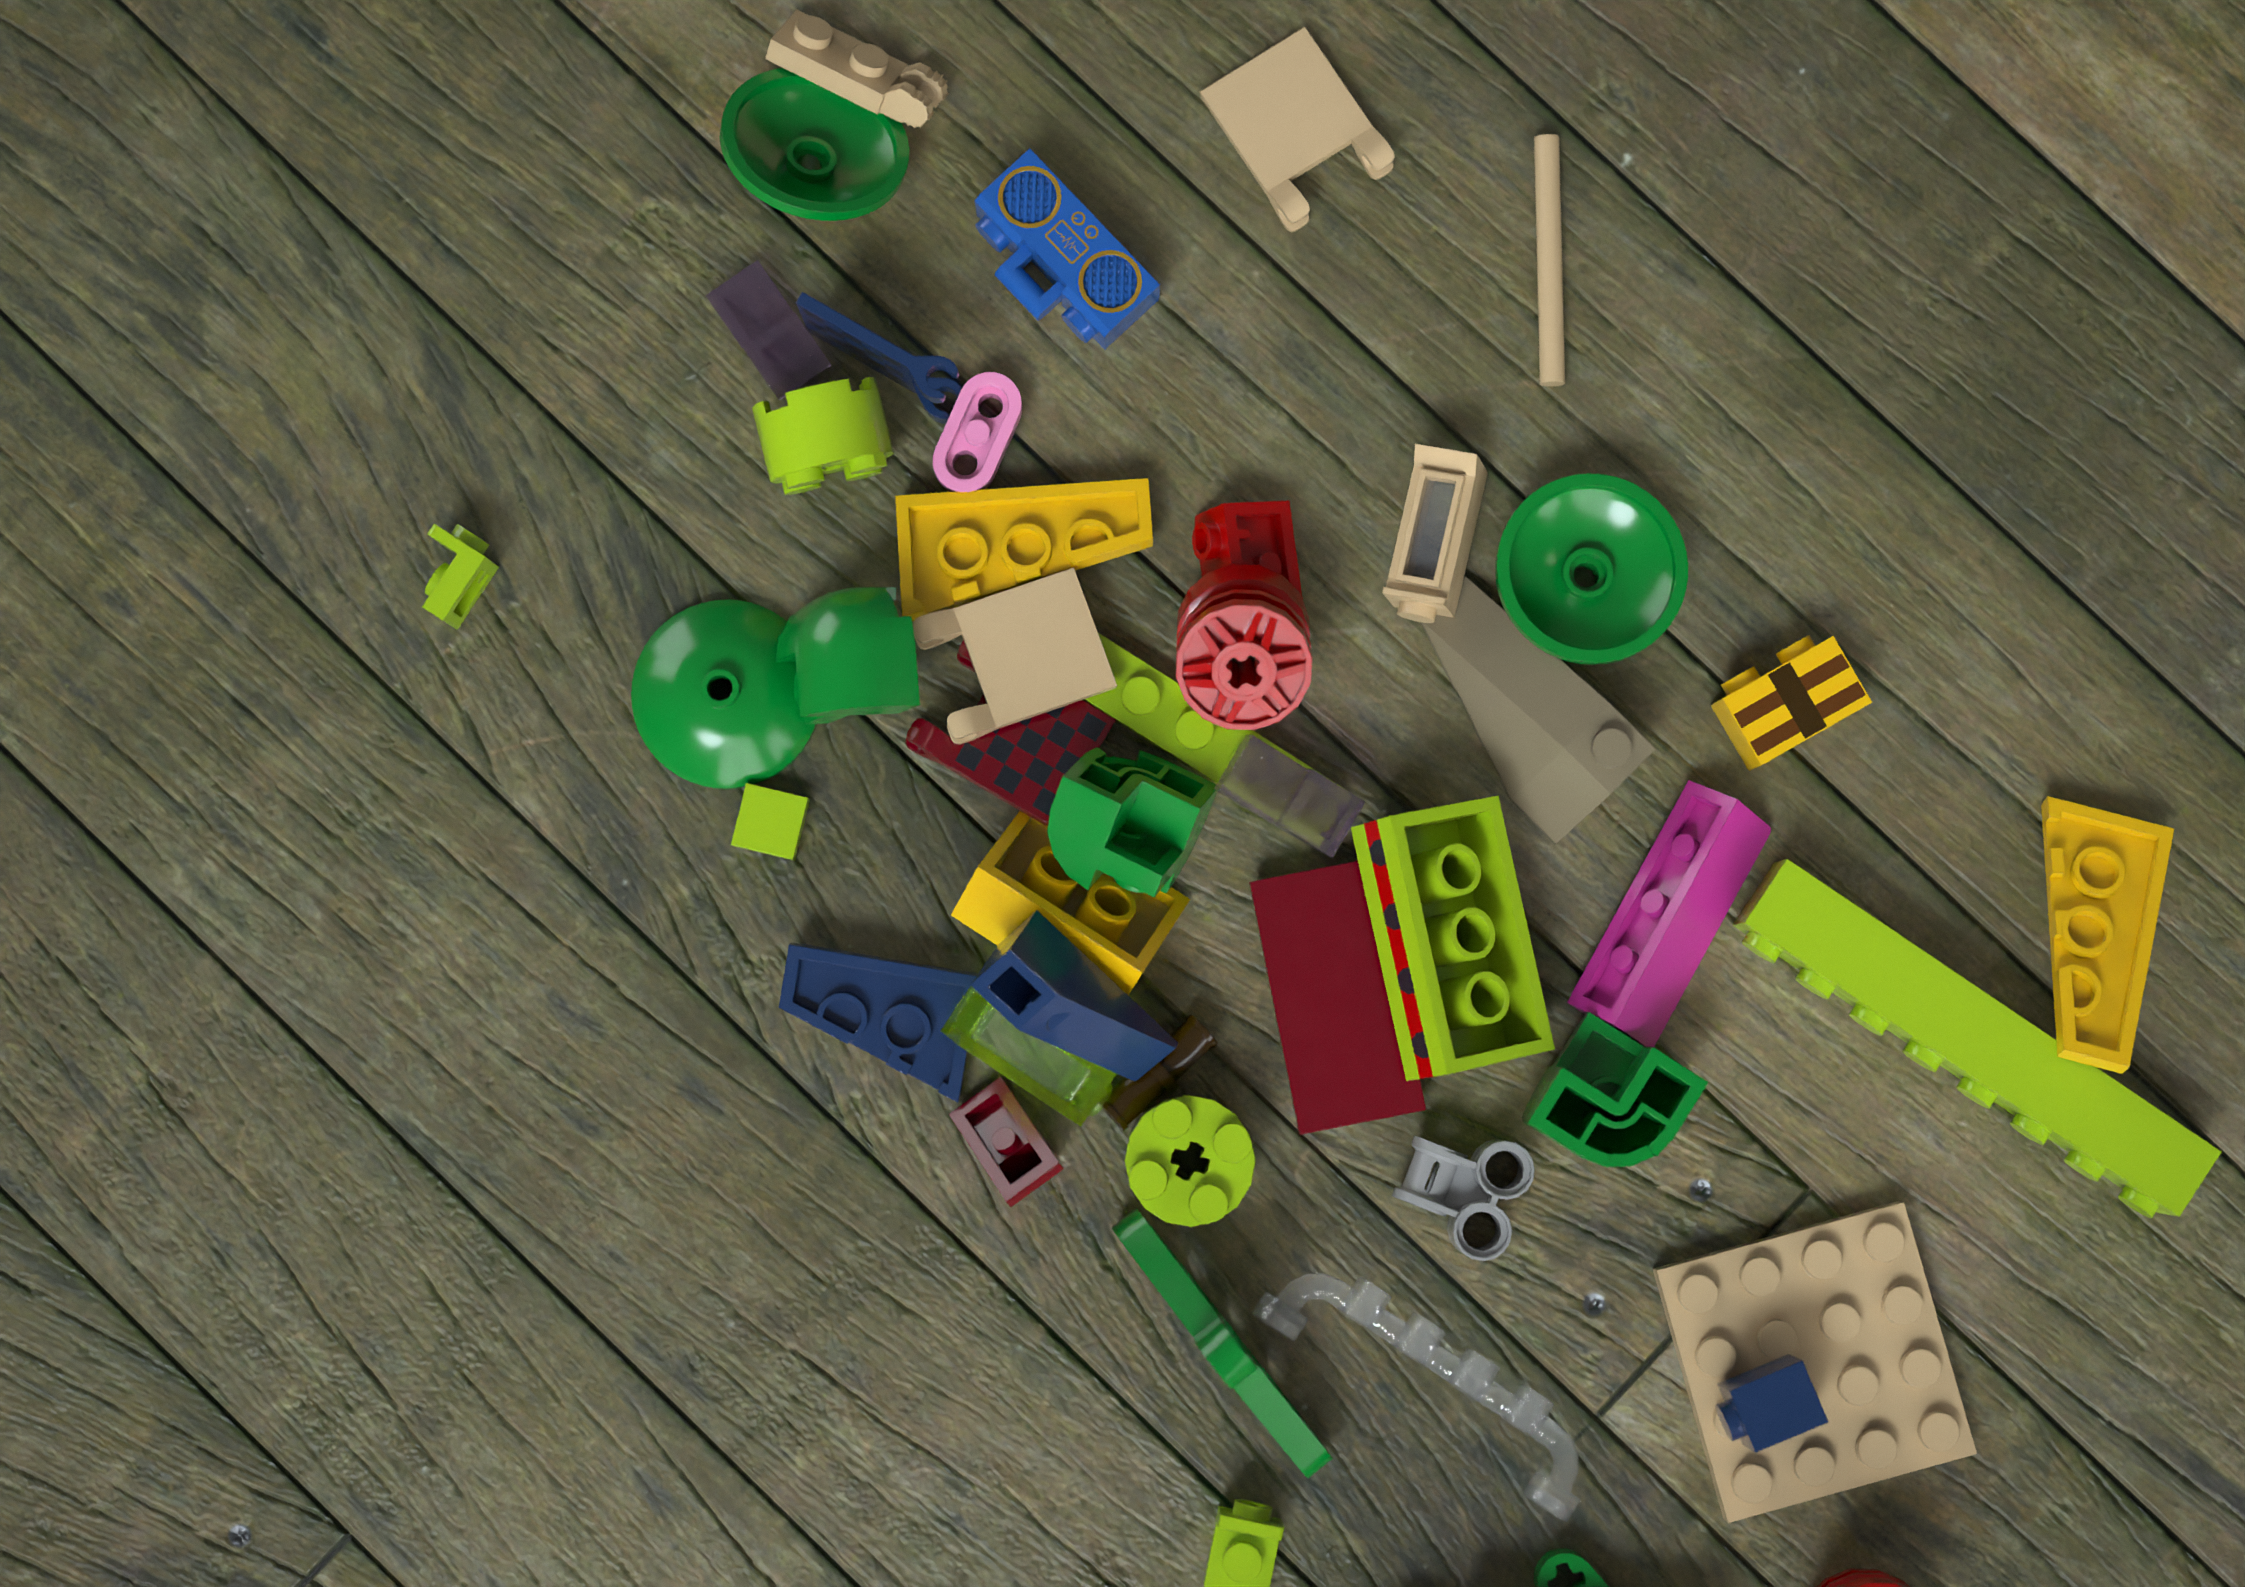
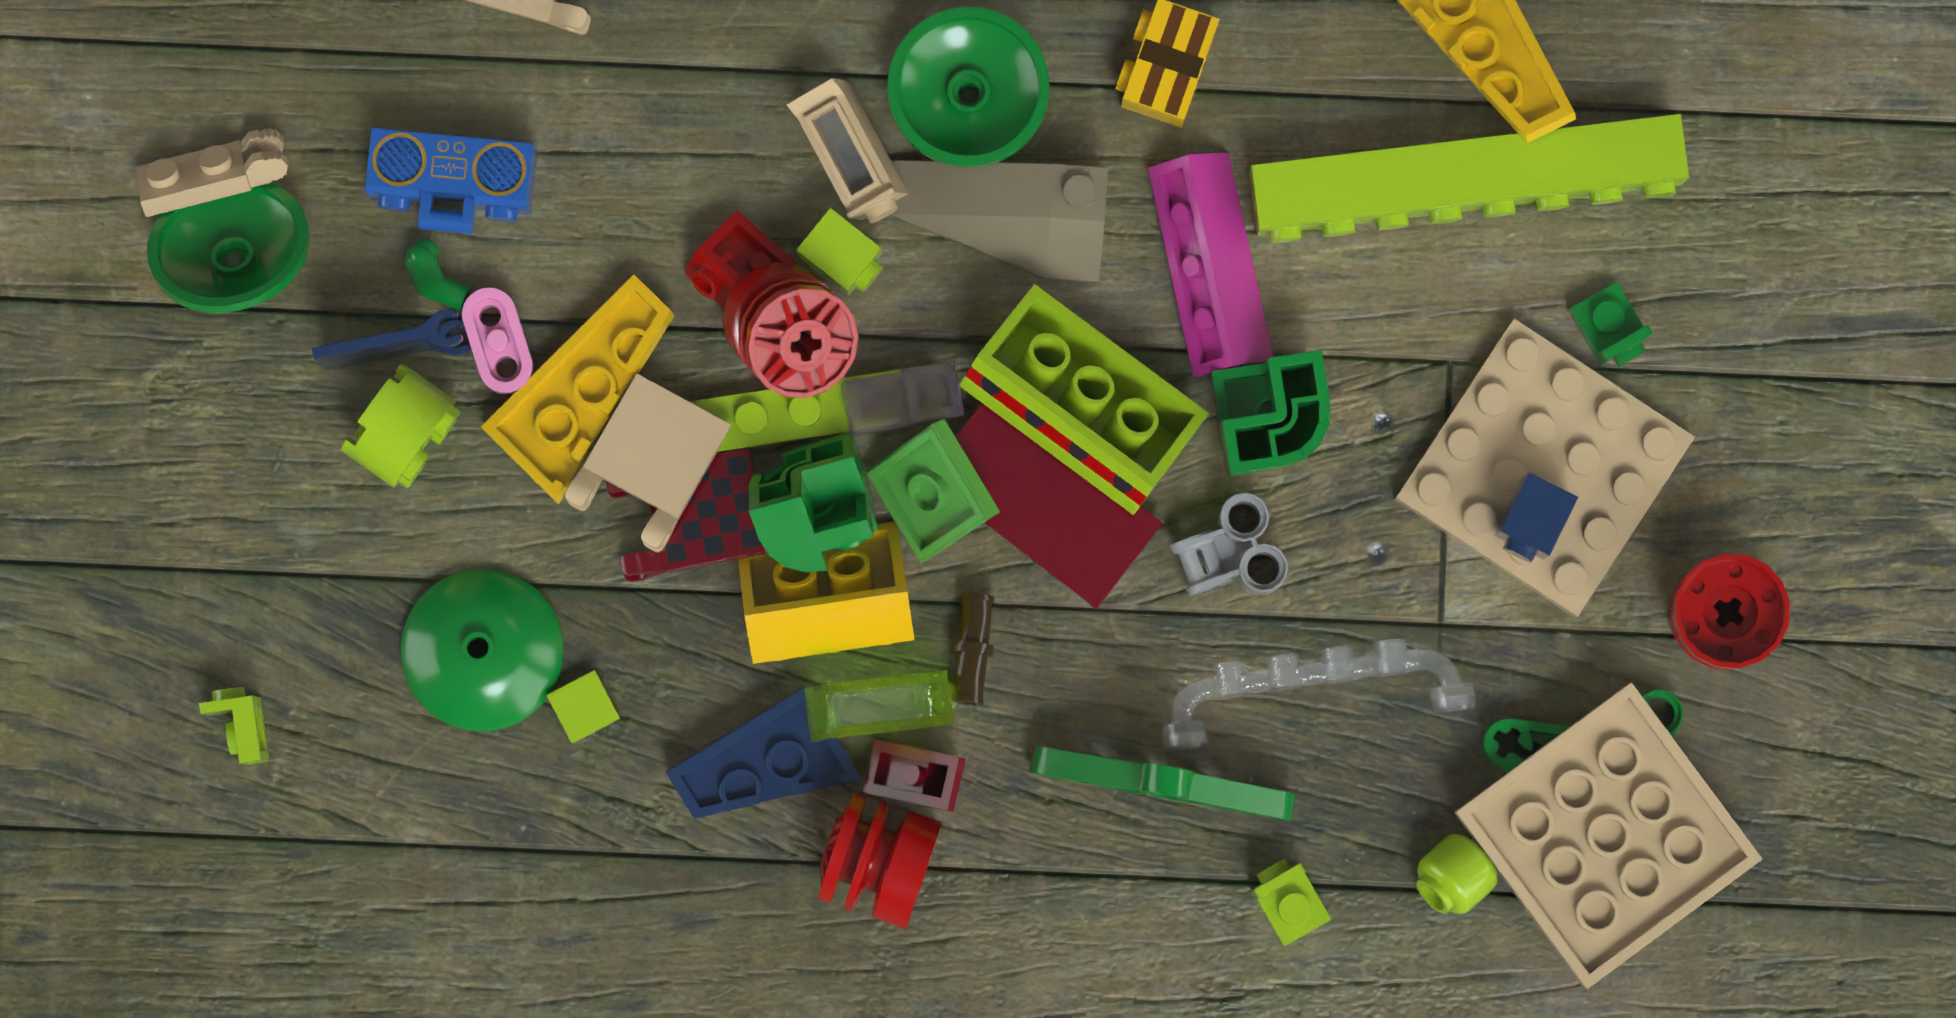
camera: 45 degrees left, 0 degrees up
clear purple slope [706,260,831,400] -> none
green brick [775,587,920,724] -> none
dark blue slope [970,910,1179,1082] -> none
lime brick [1125,1094,1255,1227] -> none
none -> green arm [404,238,471,311]
none -> lime brick [797,208,883,297]
none -> red wheel [818,792,942,929]
none -> bright green tile [865,419,1000,564]
none -> green bracket [1568,282,1653,367]

